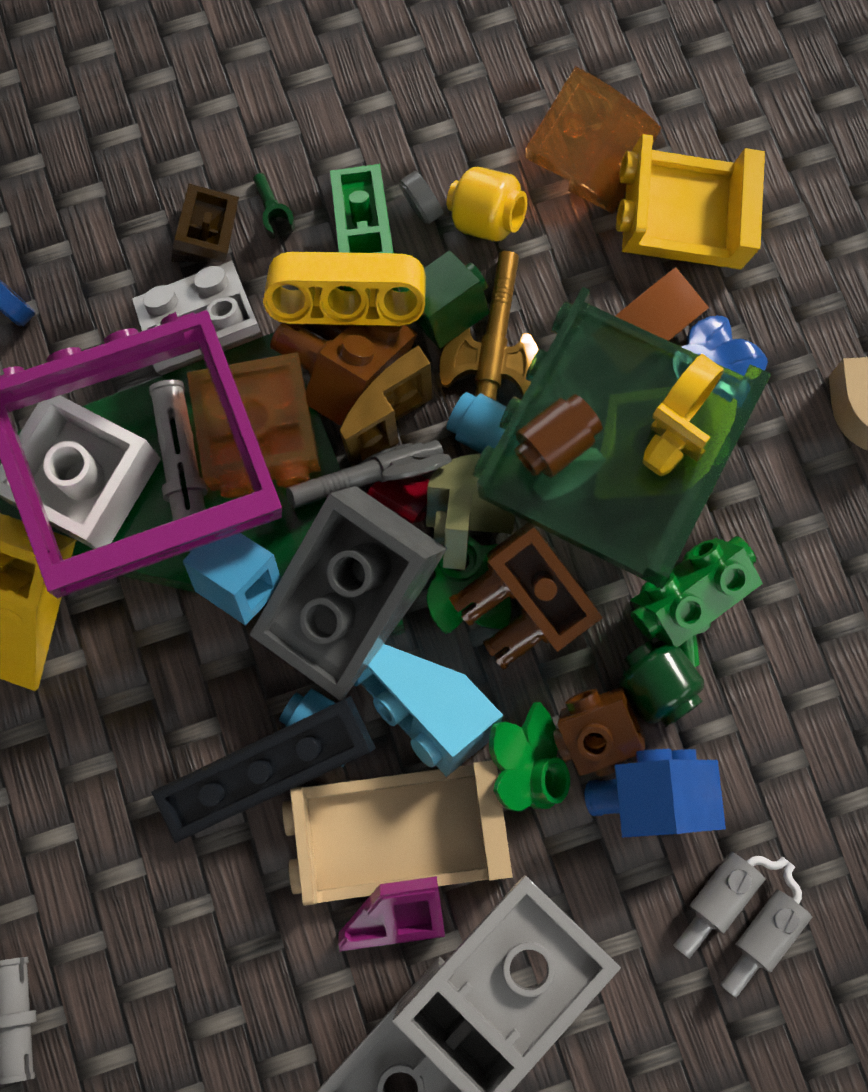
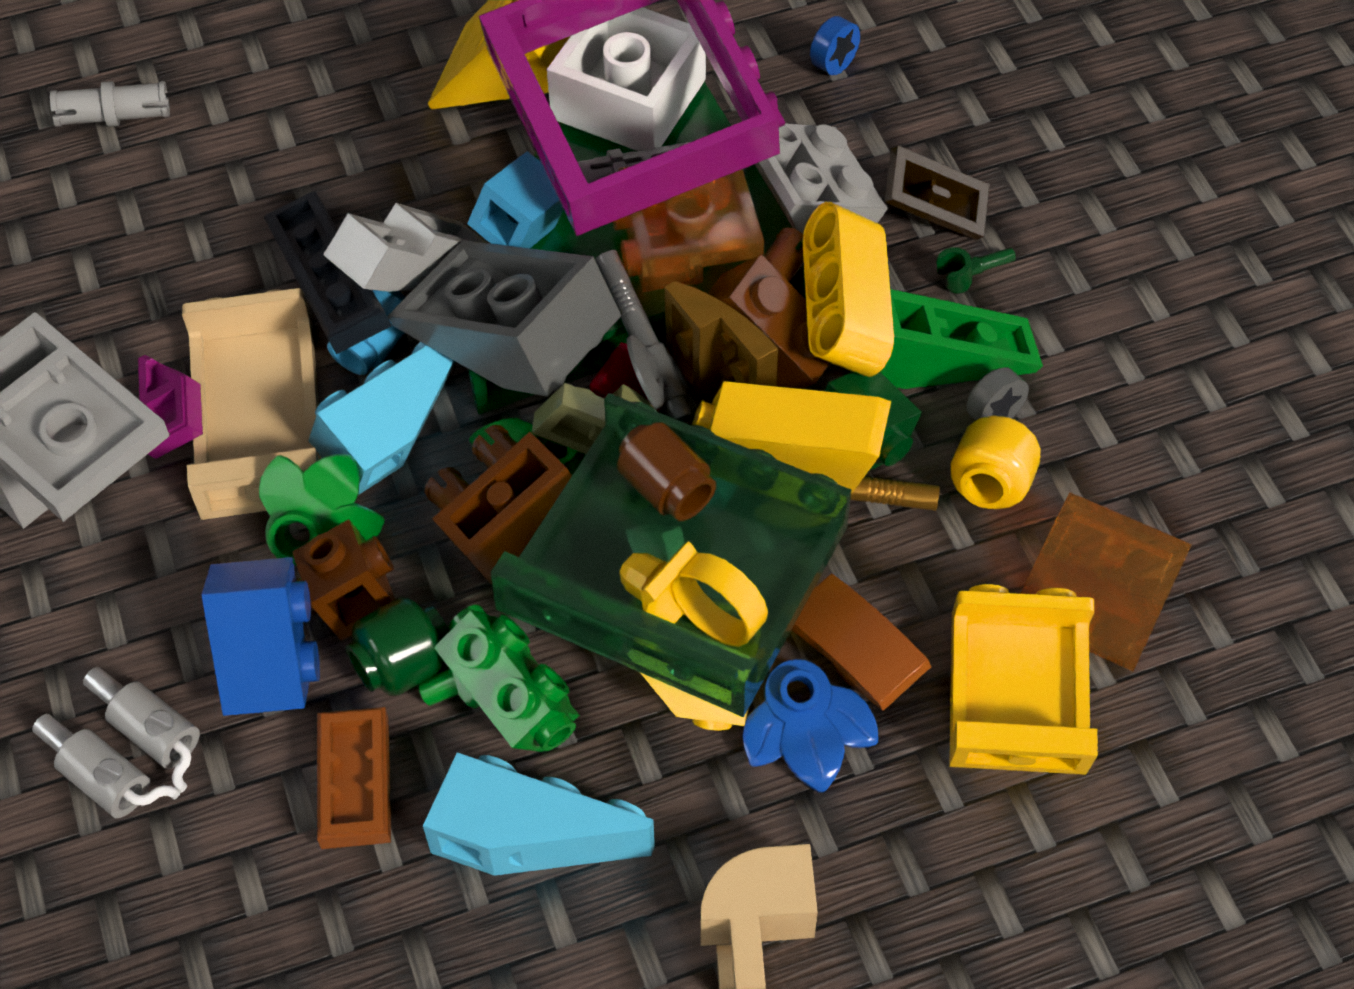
camera: 85 degrees right, 20 degrees down
none -> dark orange plate [317,707,391,849]
none -> light grey slope [323,203,487,292]
none -> medium azure slope [423,752,655,876]
none -> yellow slope [689,381,891,514]

